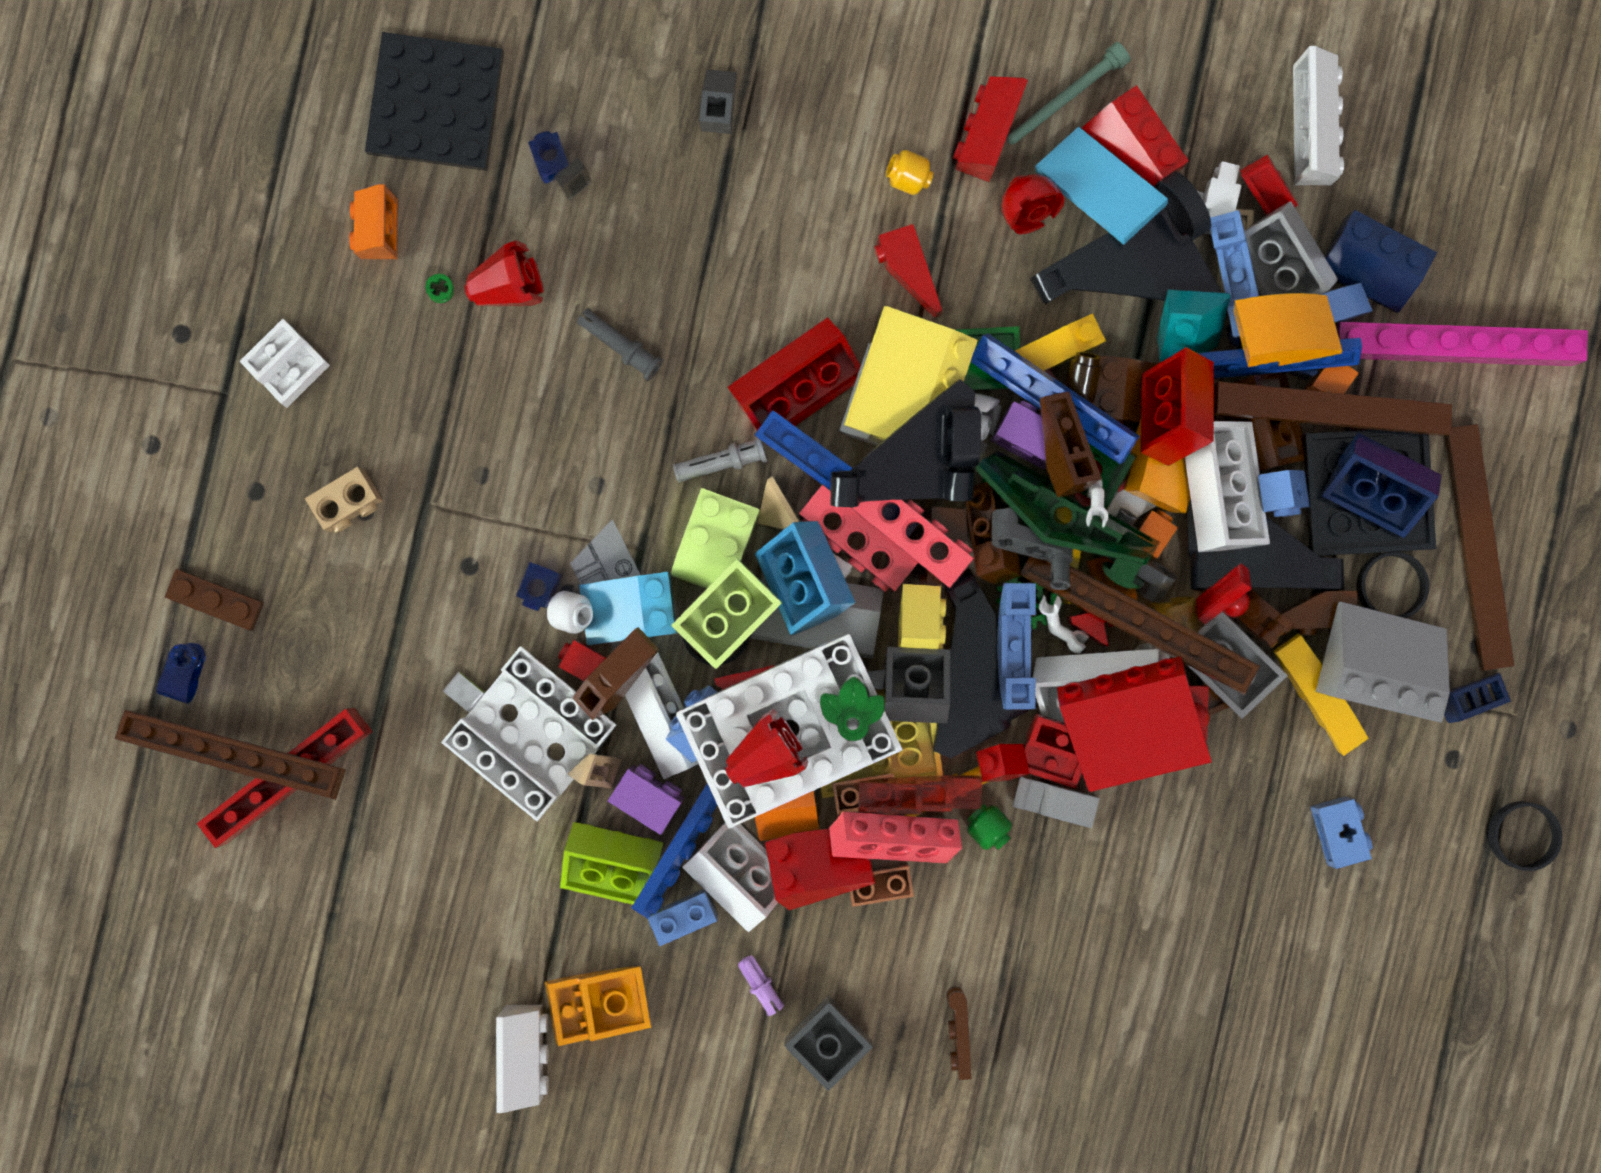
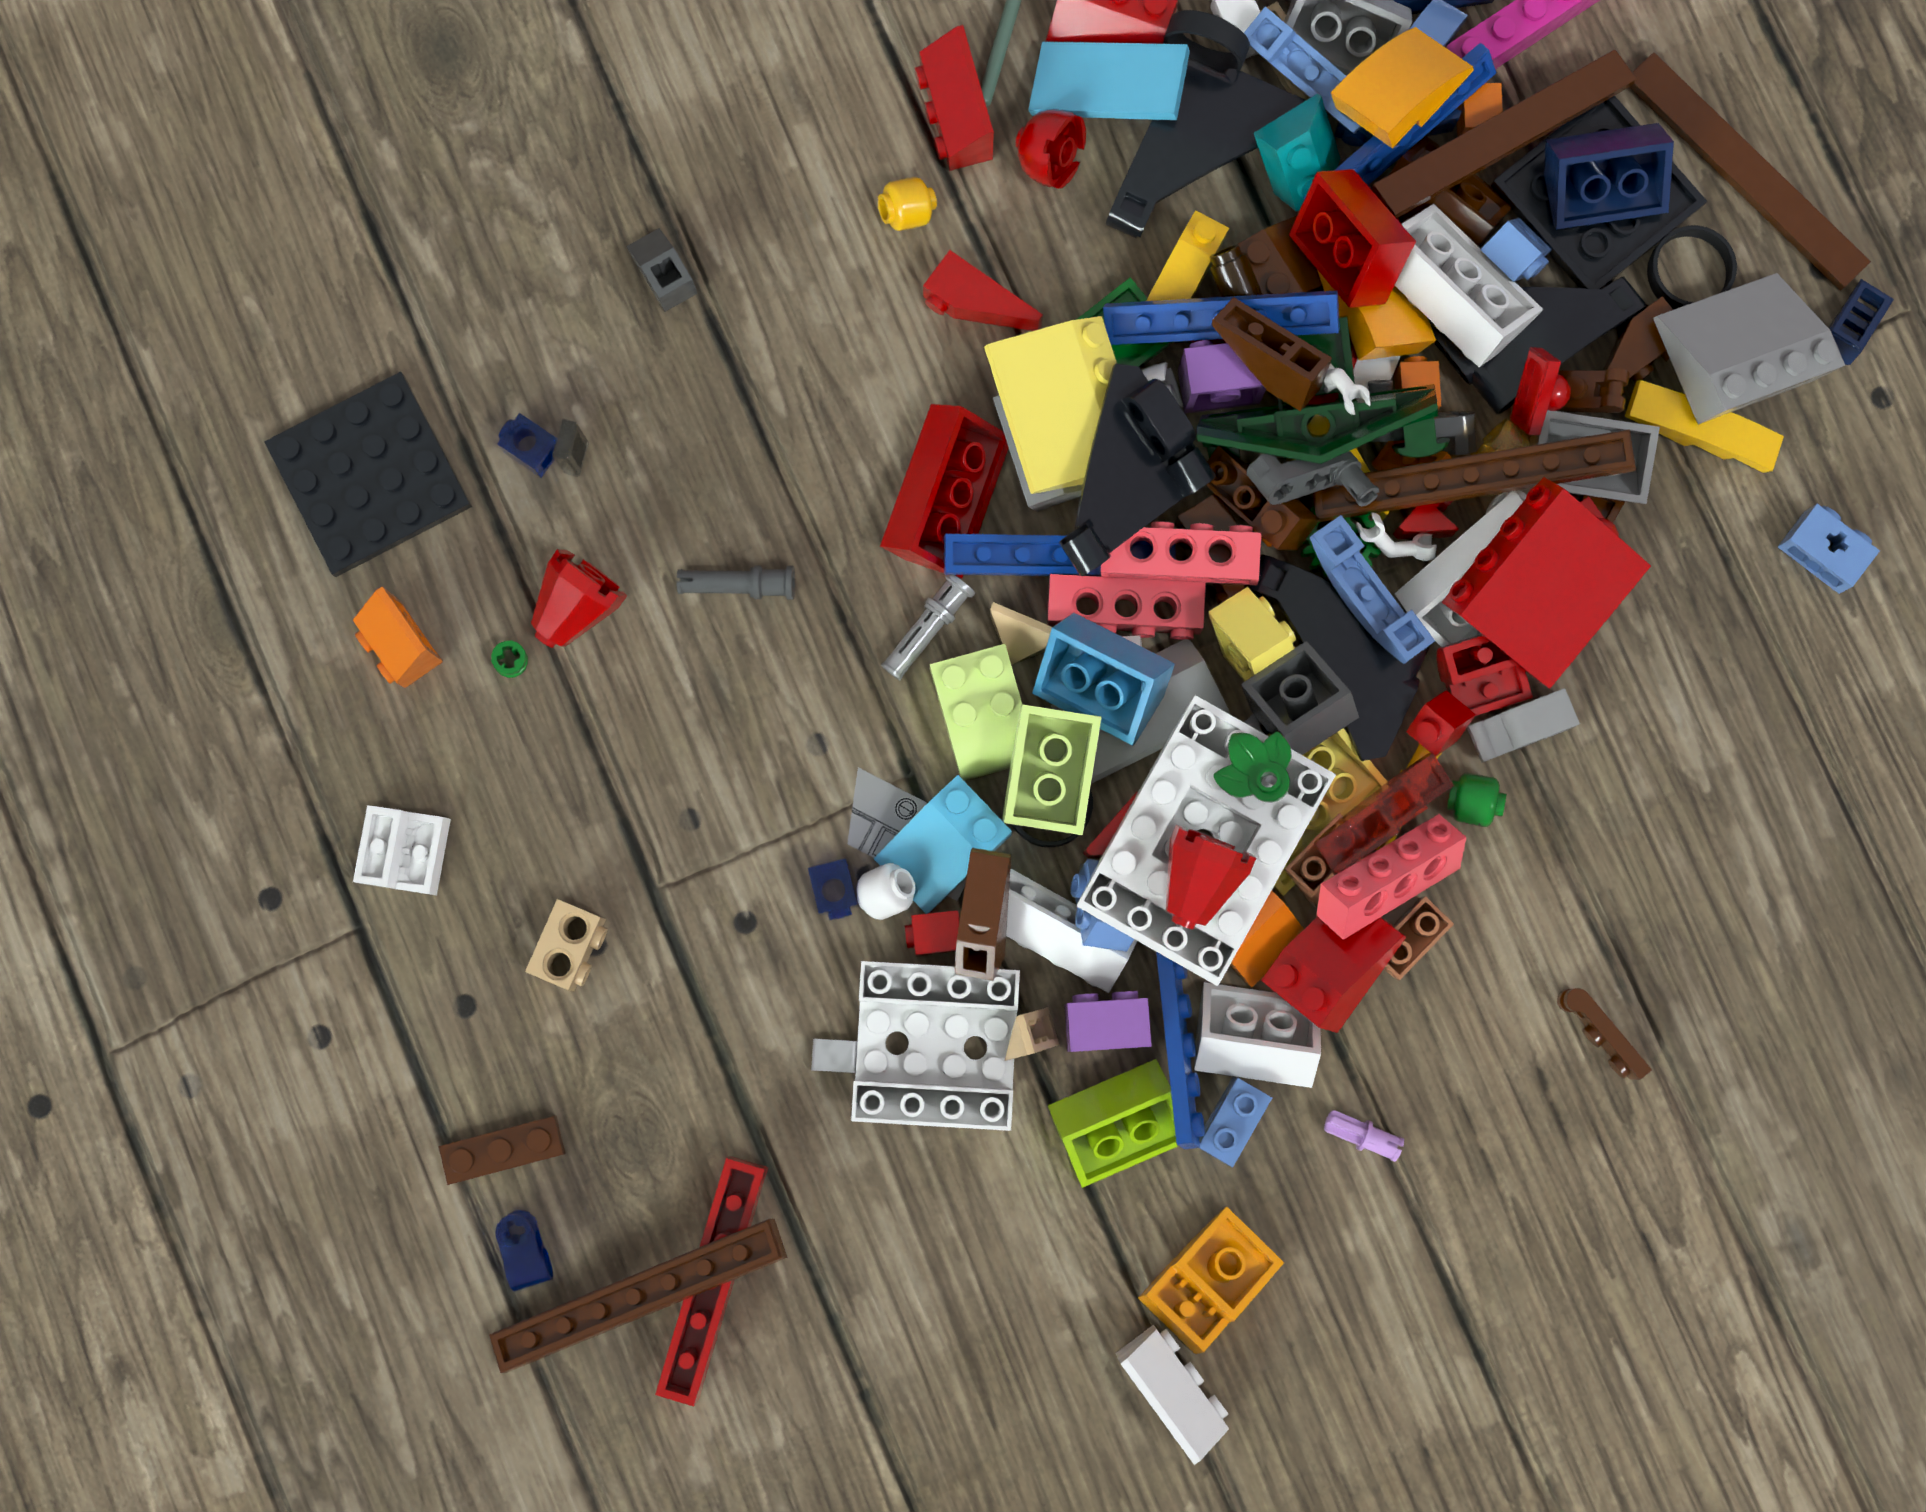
camera: 40 degrees left, 5 degrees down
dark grey brick [784,995,873,1091] -> none

